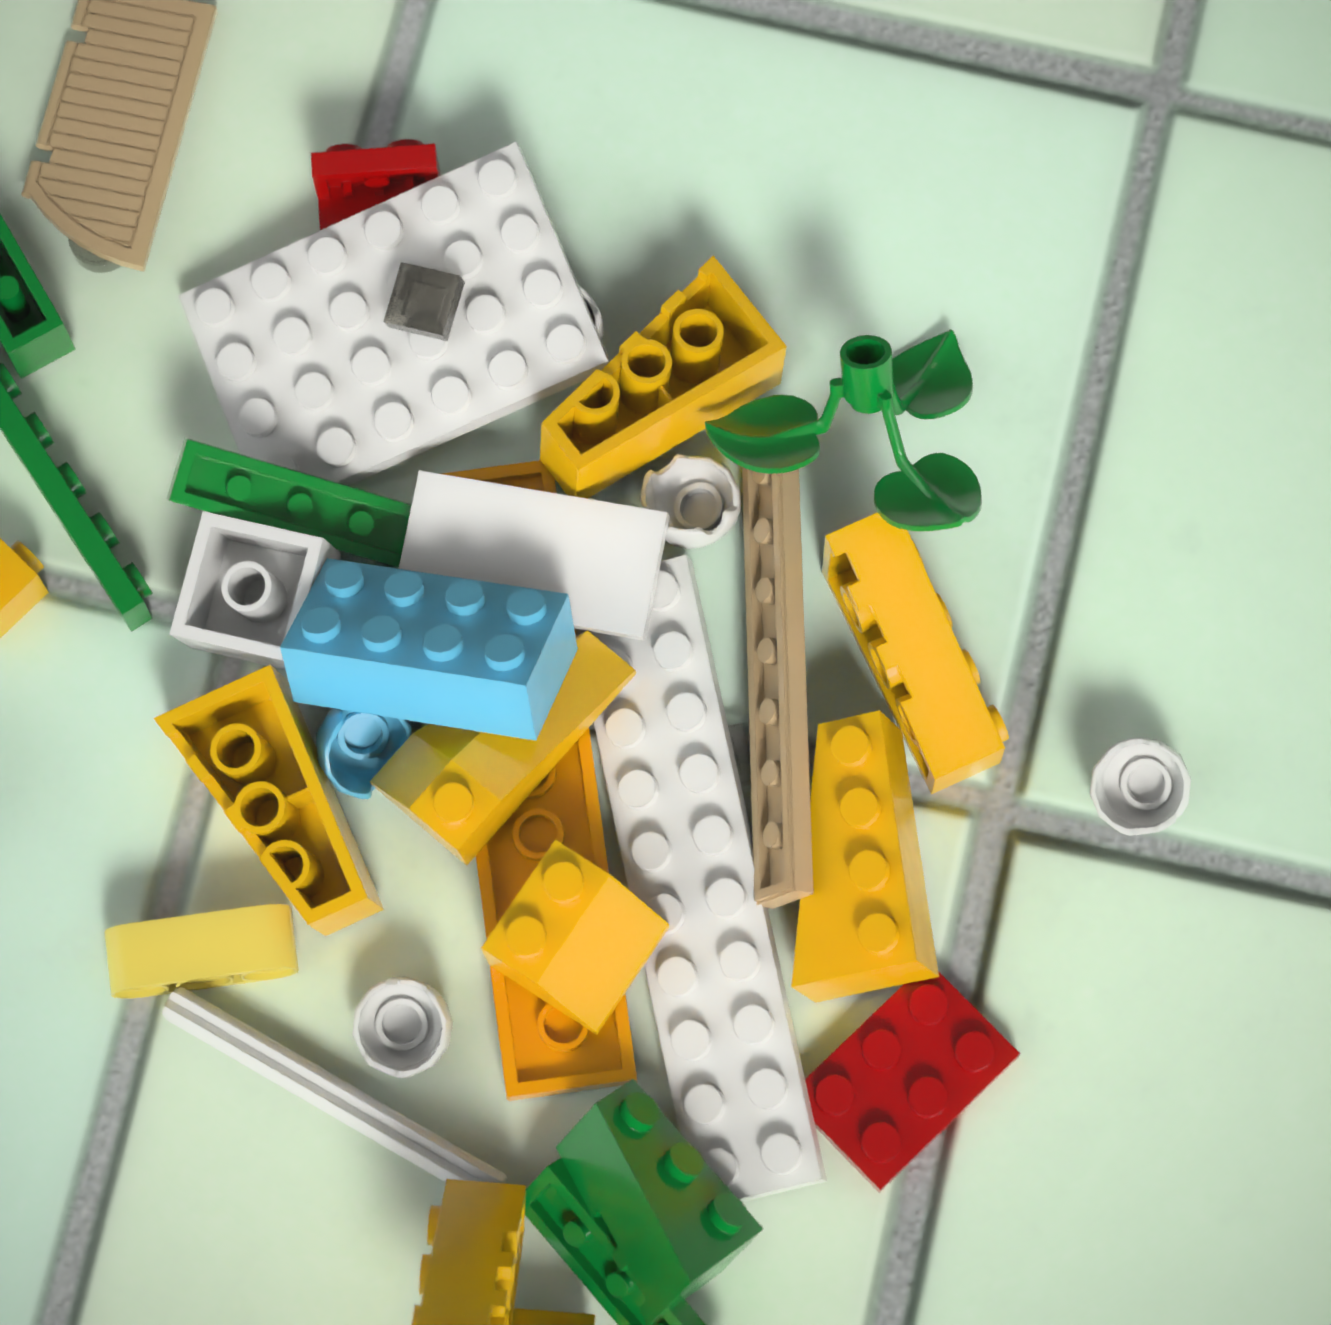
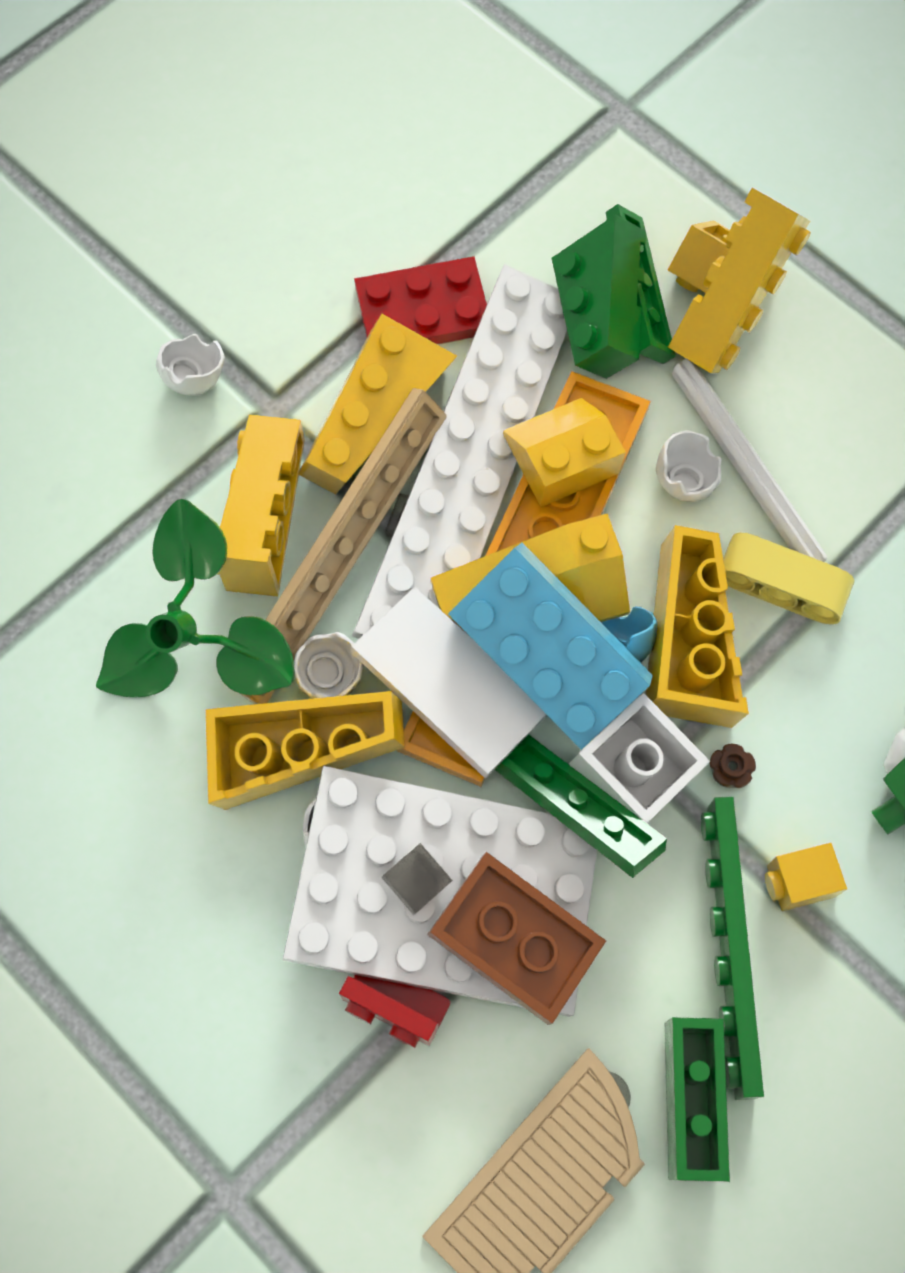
camera: 150 degrees left, 5 degrees down
none -> dark orange plate [427,852,606,1025]
none -> reddish brown plate [709,744,756,788]

